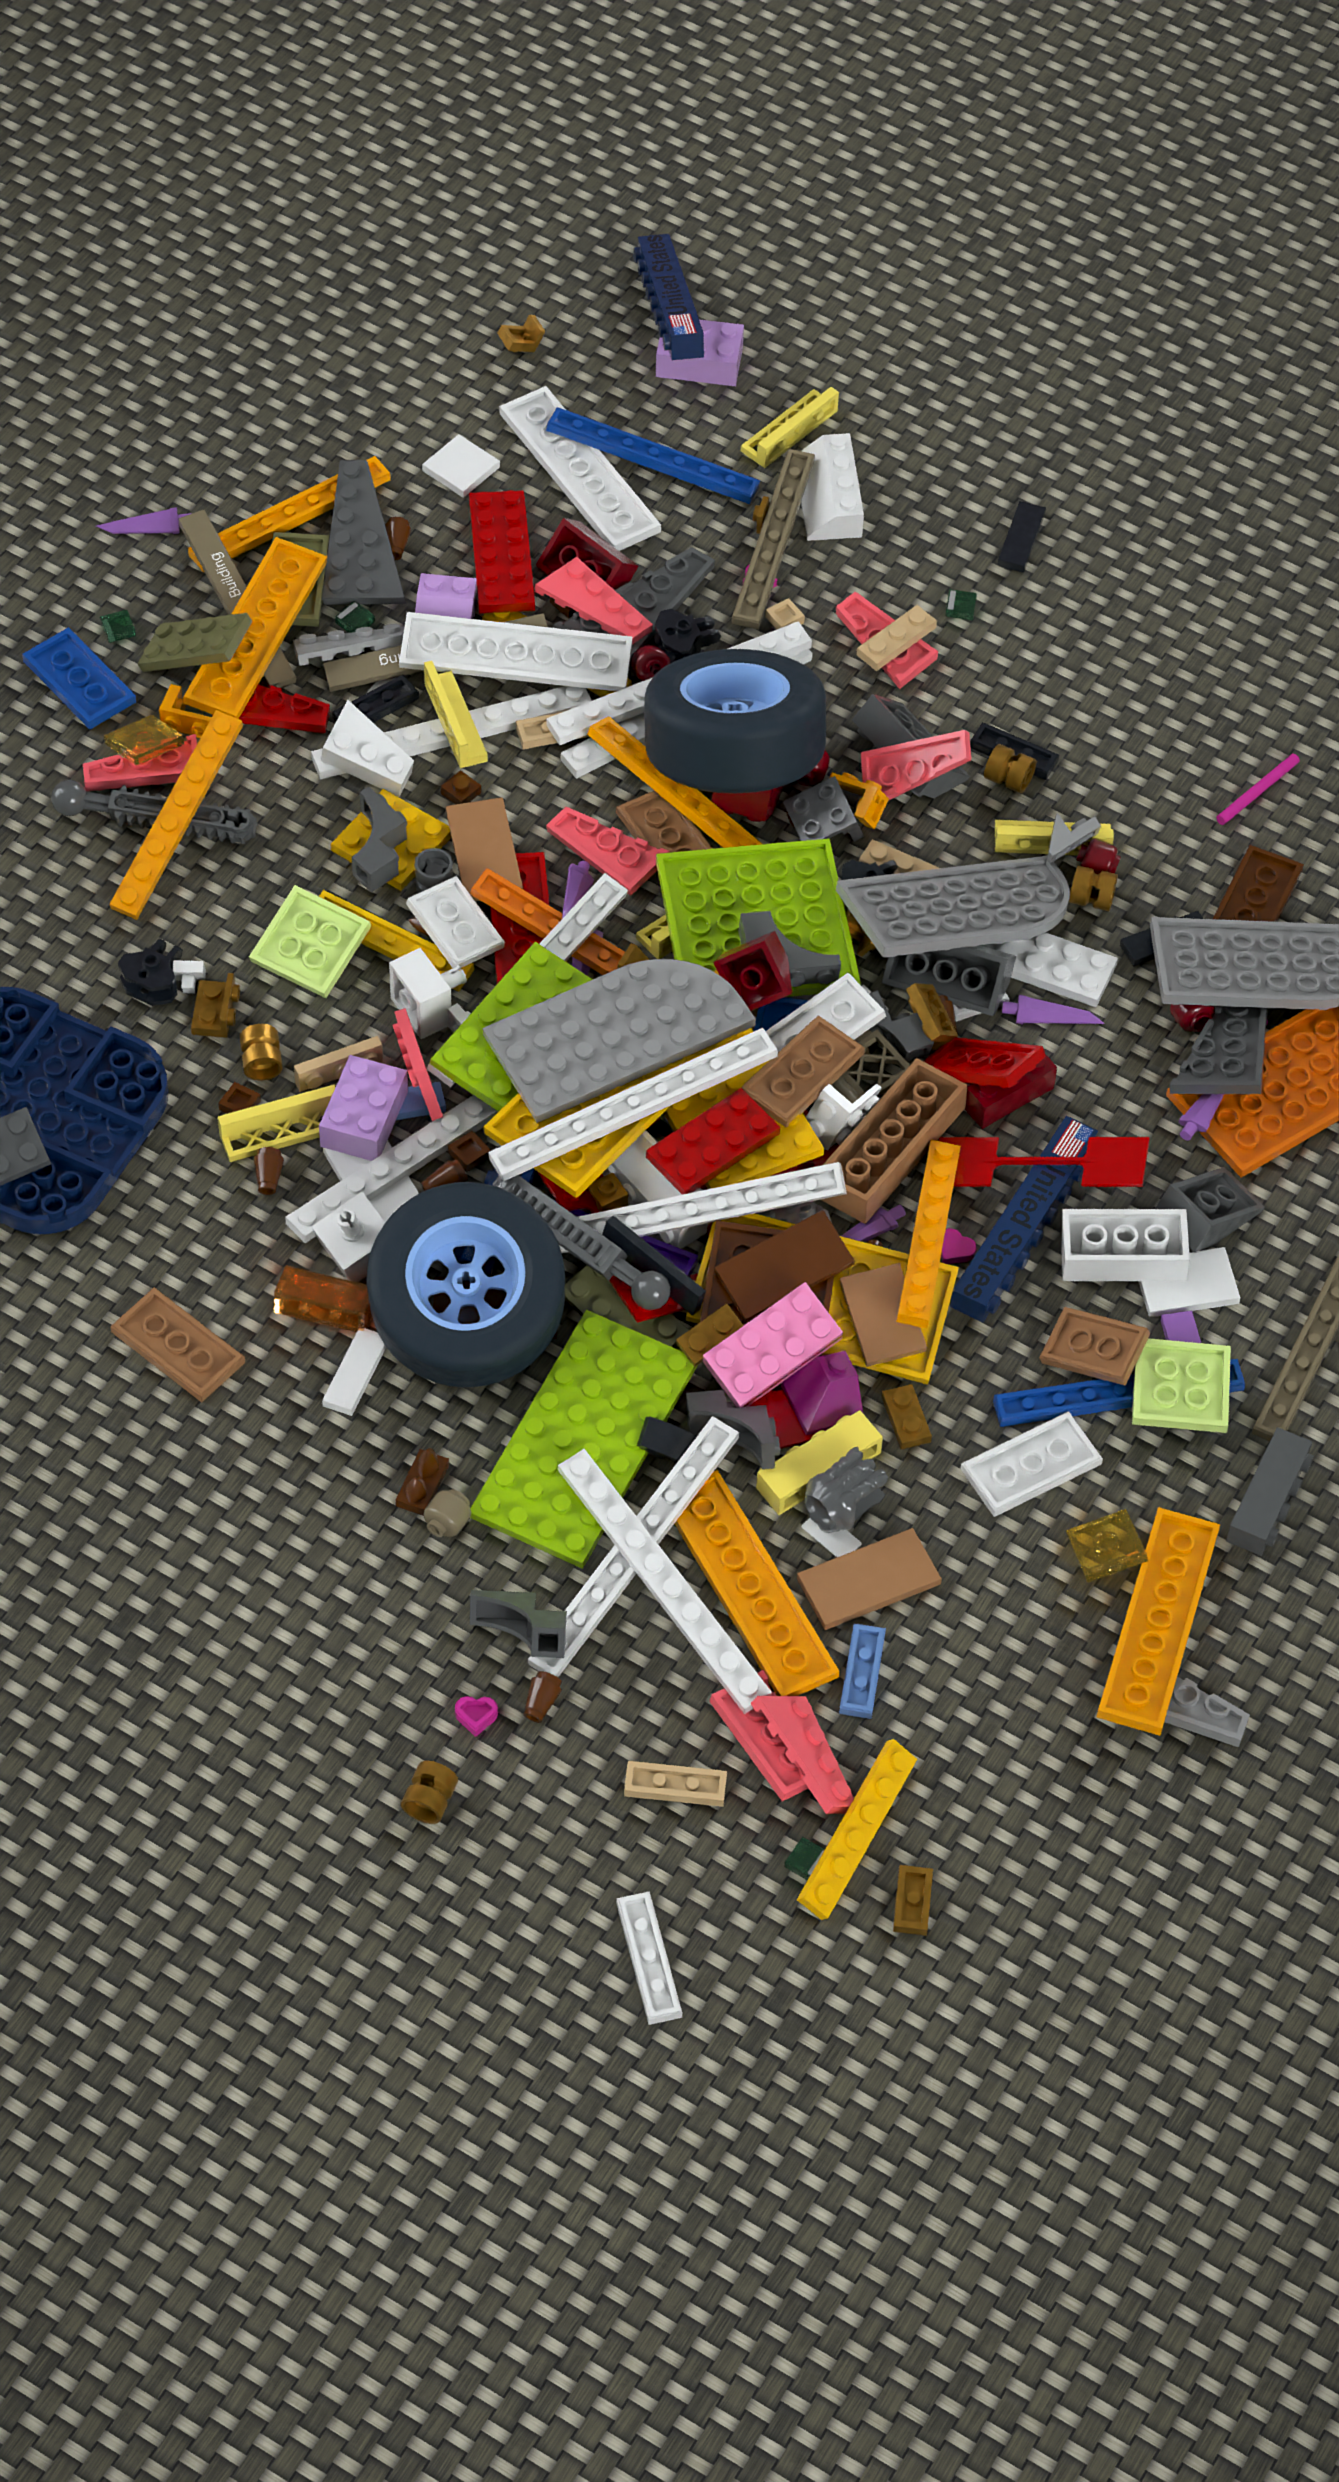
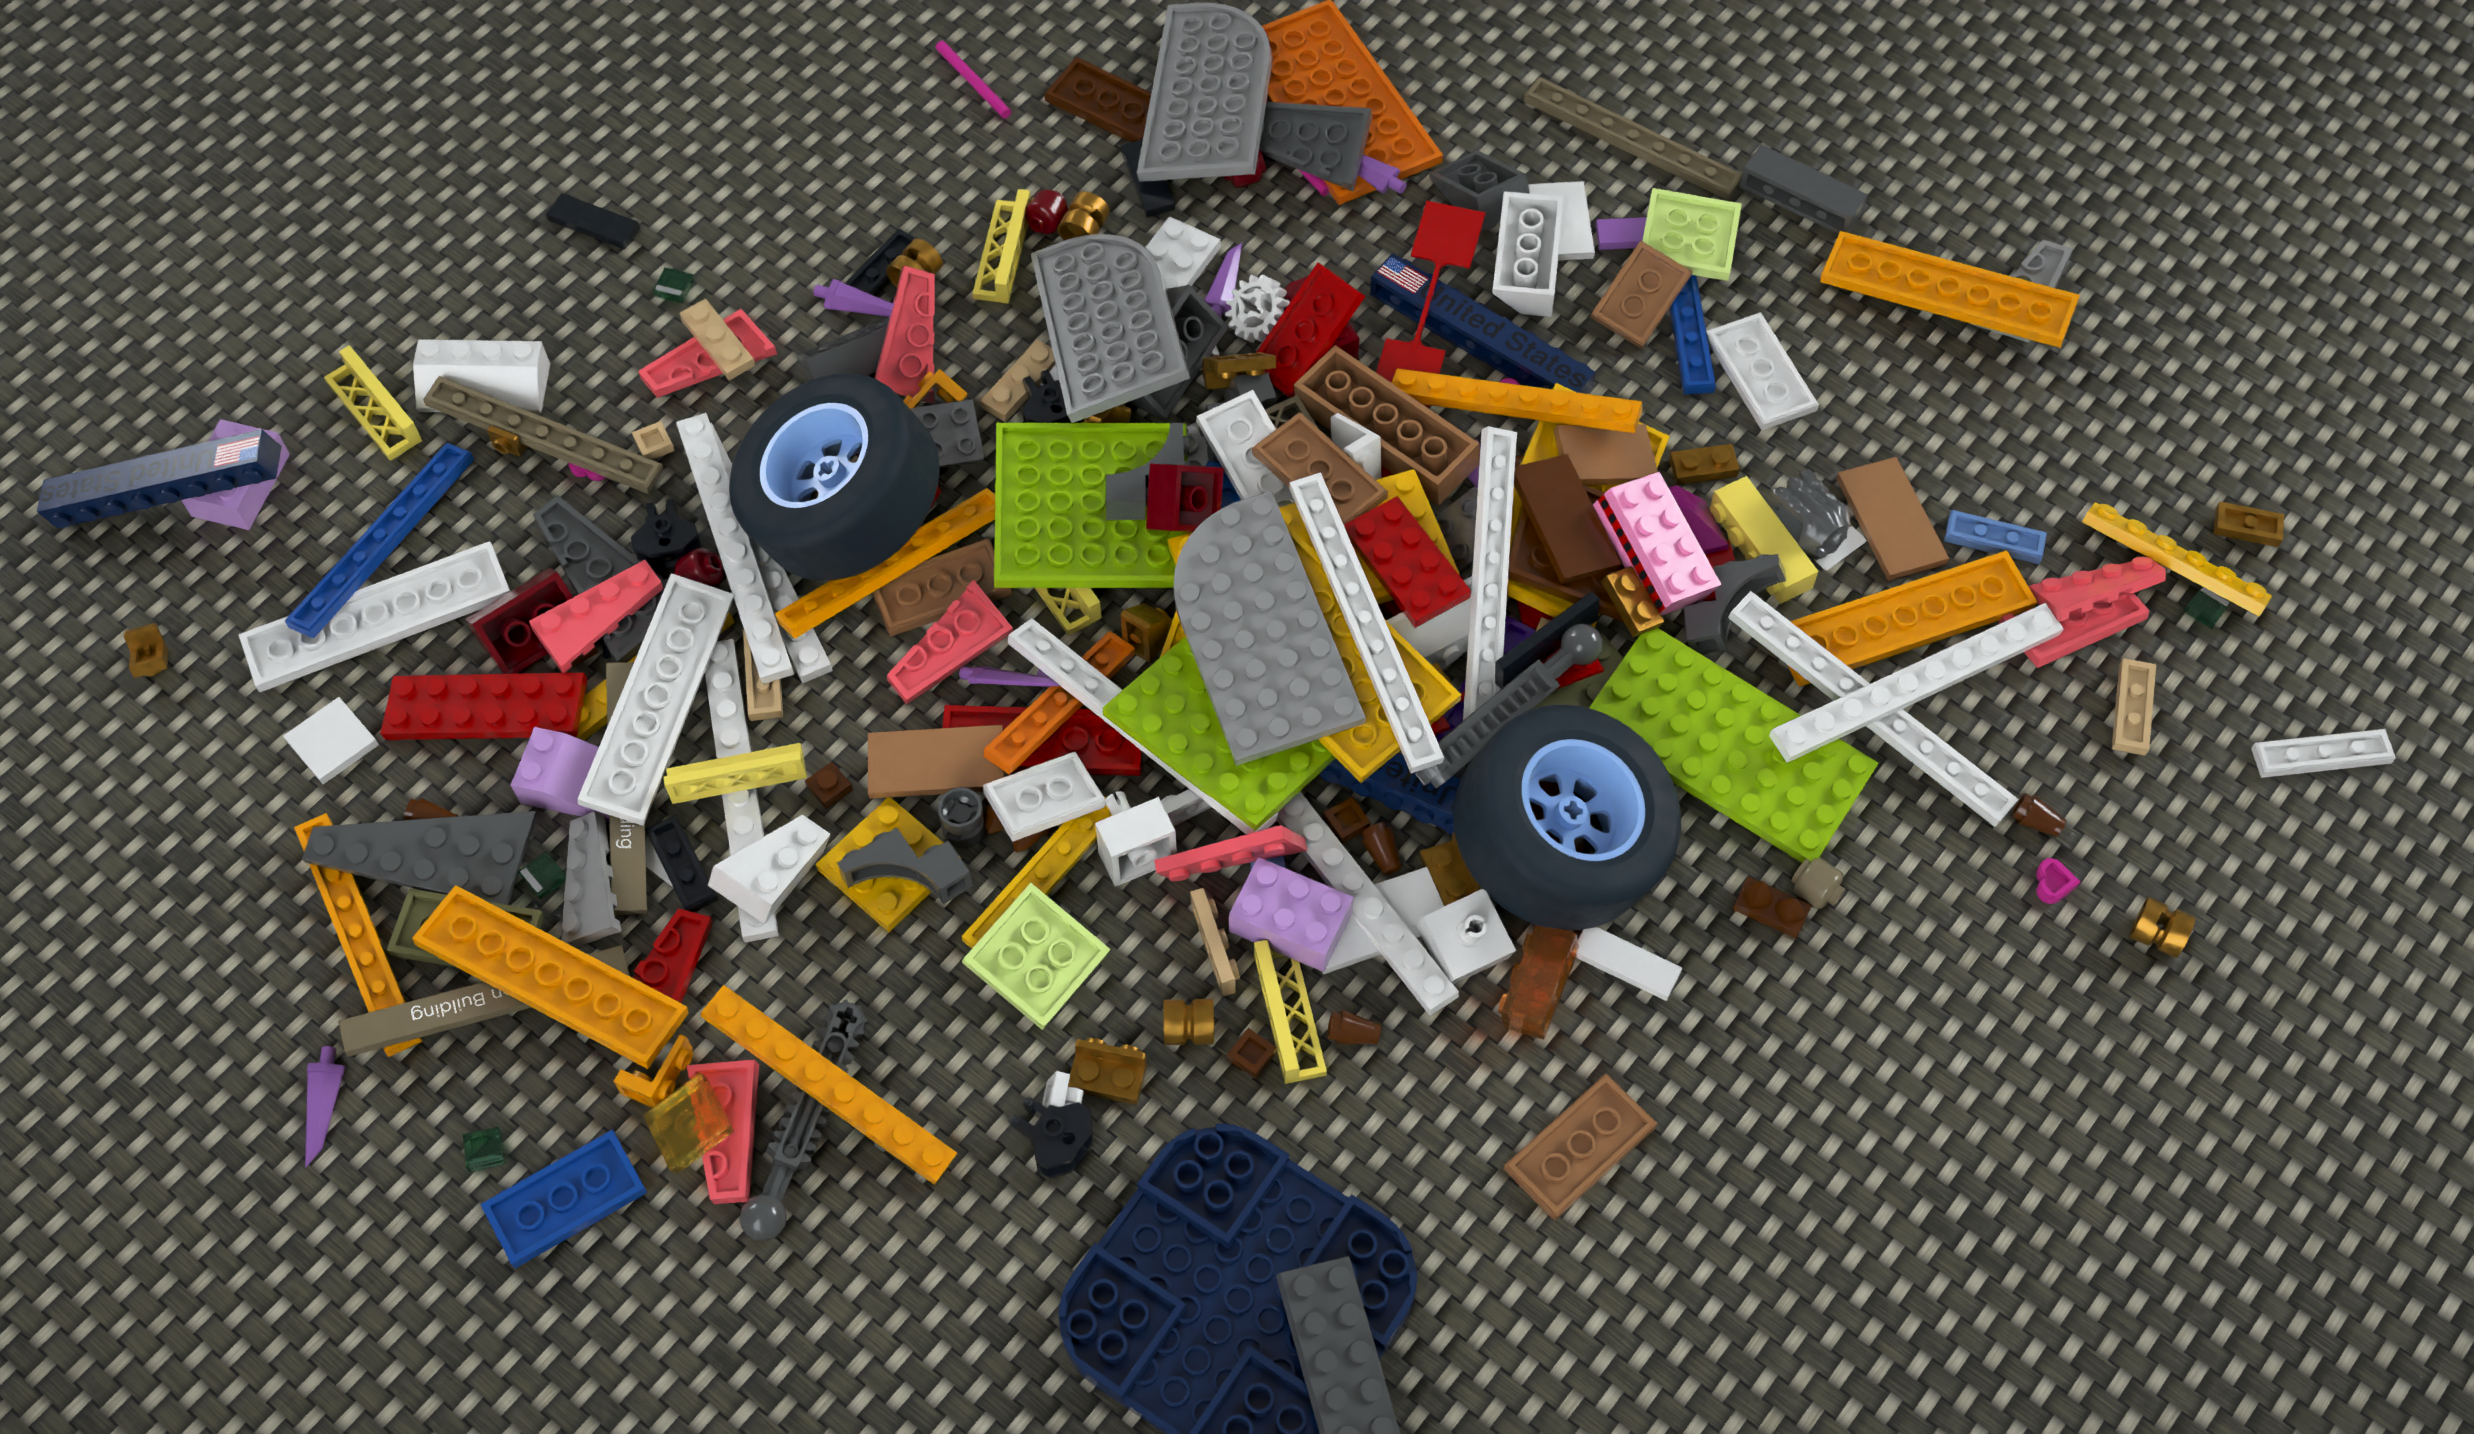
camera: 80 degrees left, 5 degrees up
olive plate [138,613,252,672] -> none
dark grey arch [470,1590,567,1658] -> none
black slope [637,1416,697,1463] -> none
light grey slope [1047,813,1101,864] -> none
clear yellow tile [1066,1509,1148,1583] -> none
none -> medium lavender bar [813,279,893,317]
none -> white gear [1225,275,1290,343]

